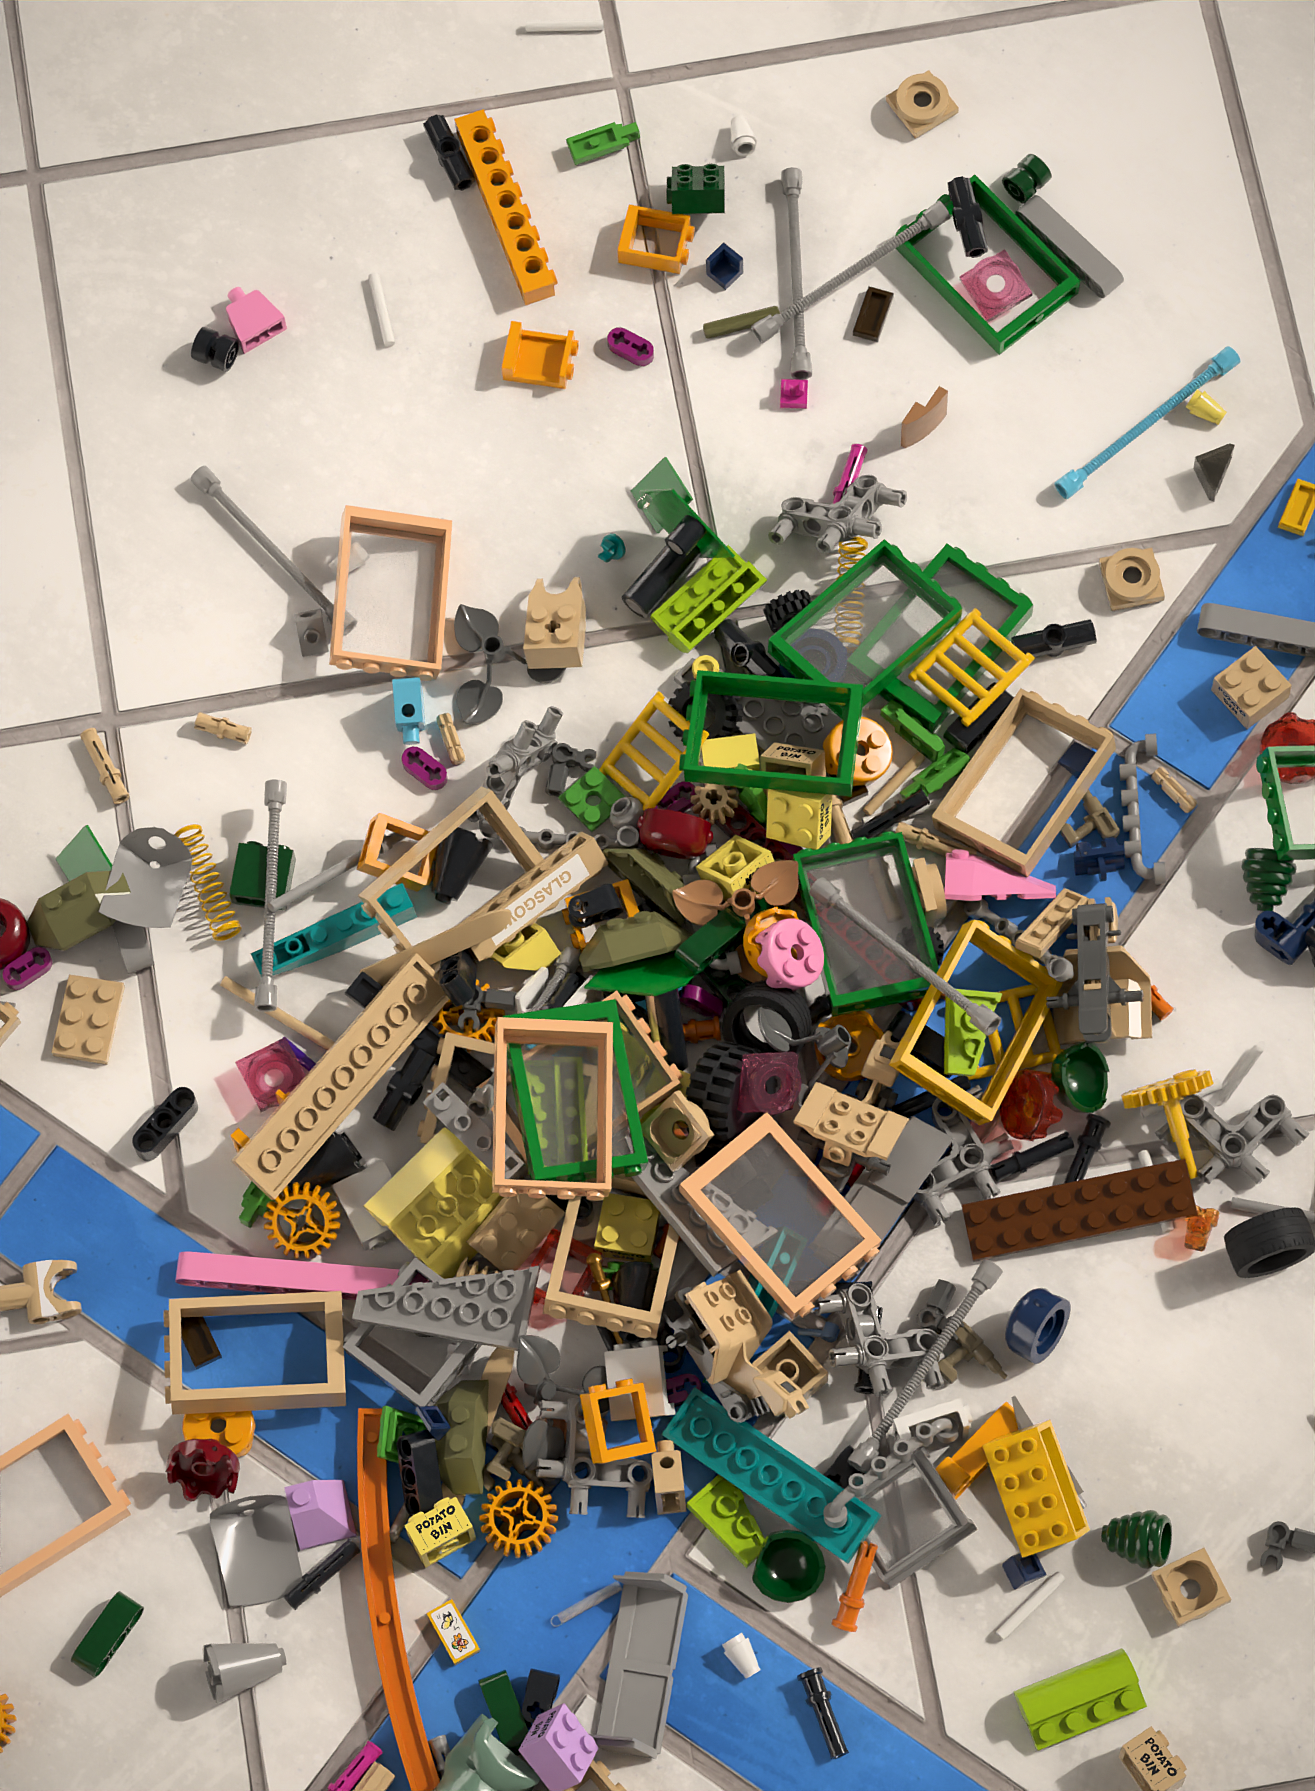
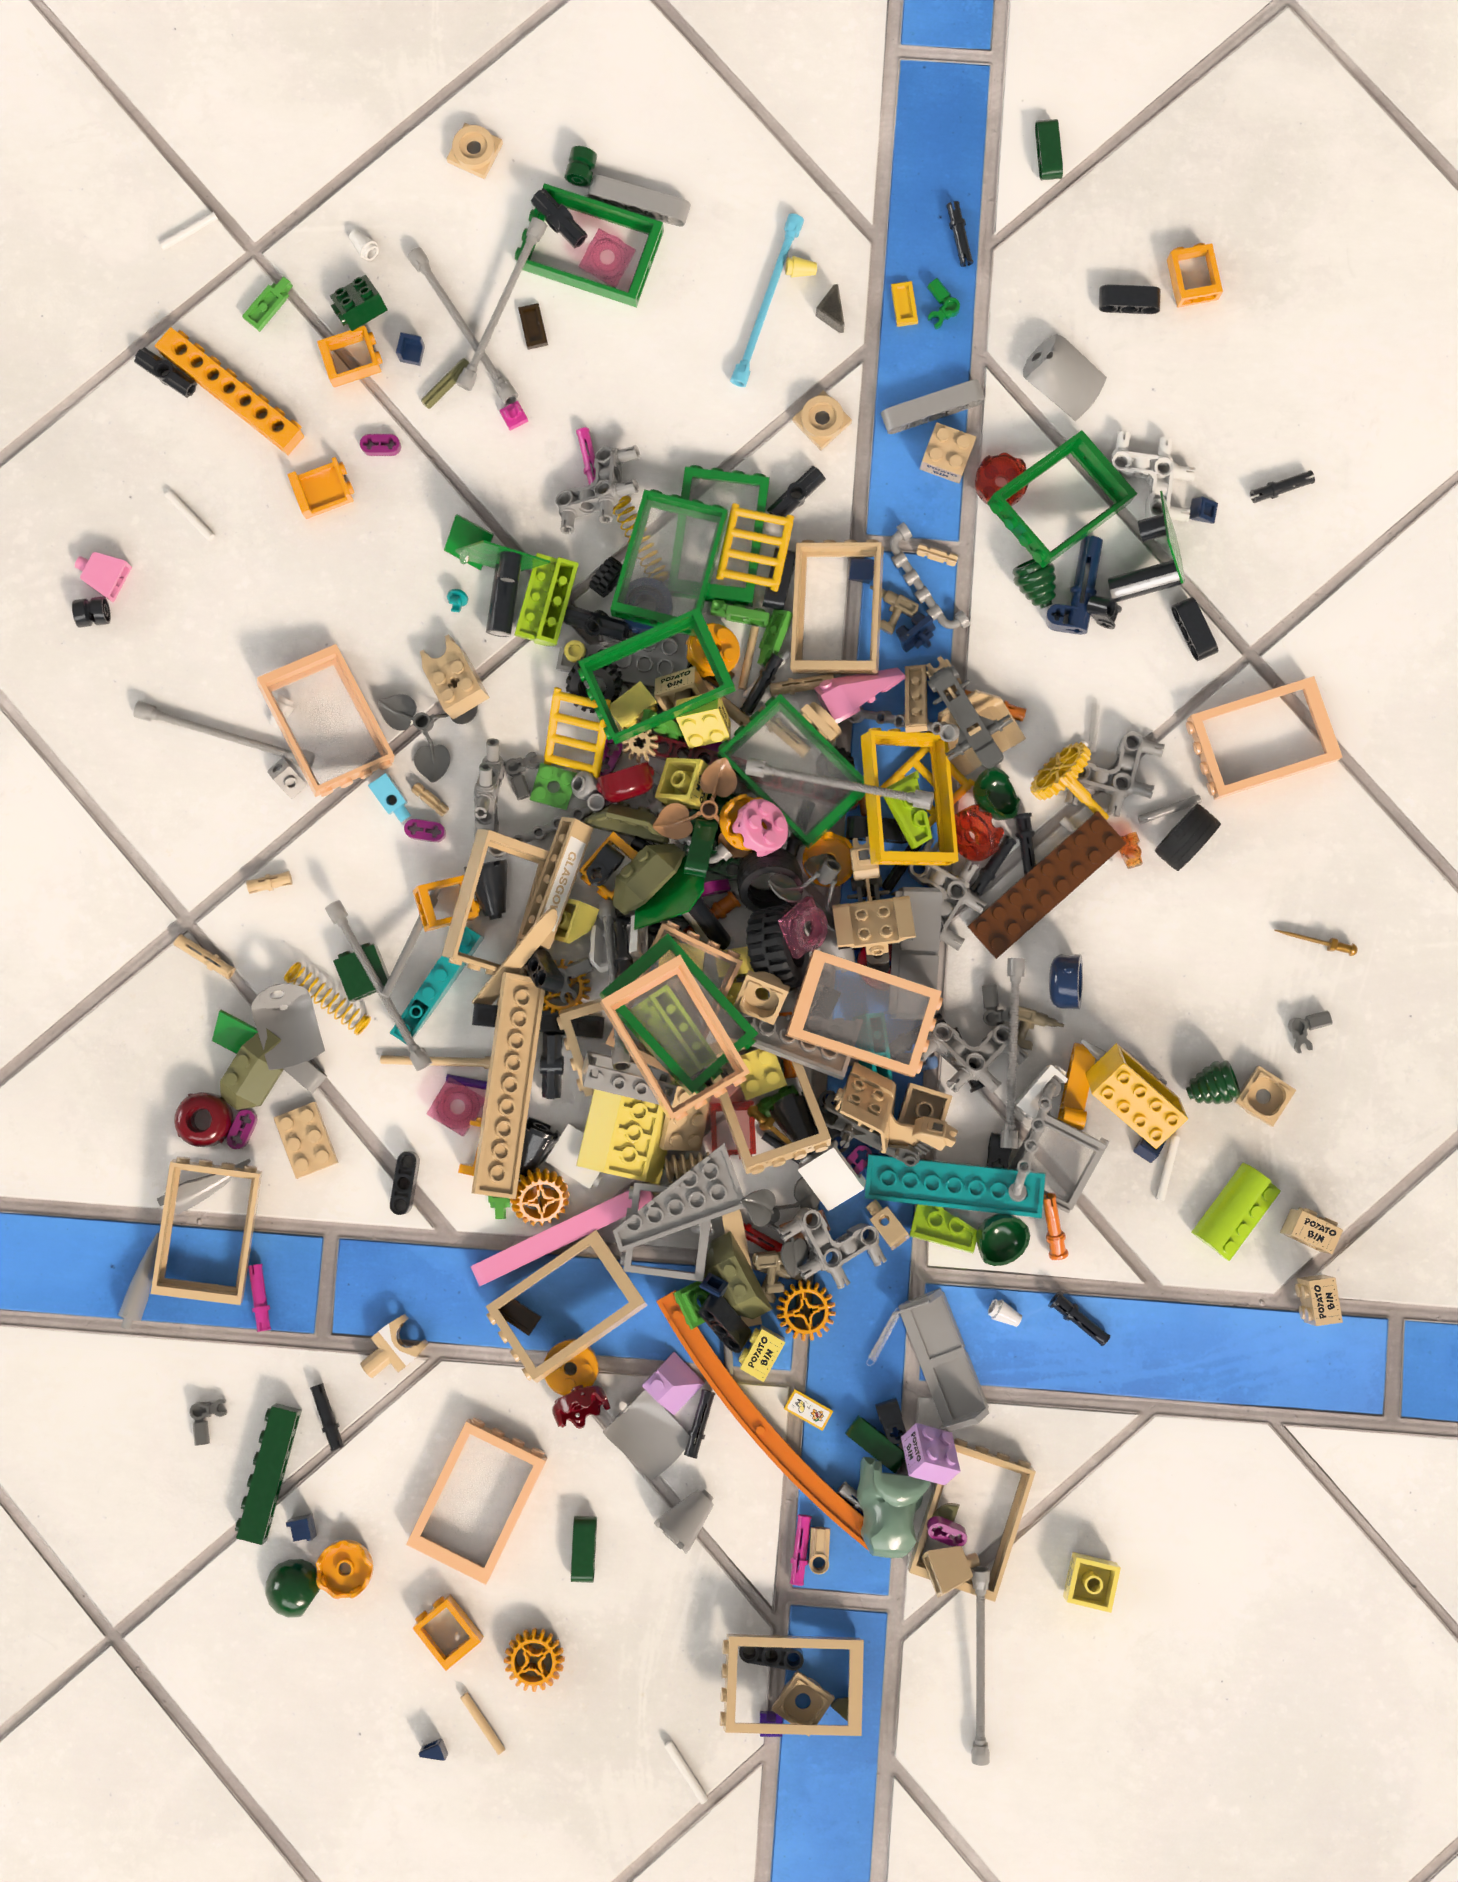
camera: 30 degrees left, 15 degrees up
light orange window [580,1378,656,1464] -> none
medium nougat slope [901,386,948,448] -> none

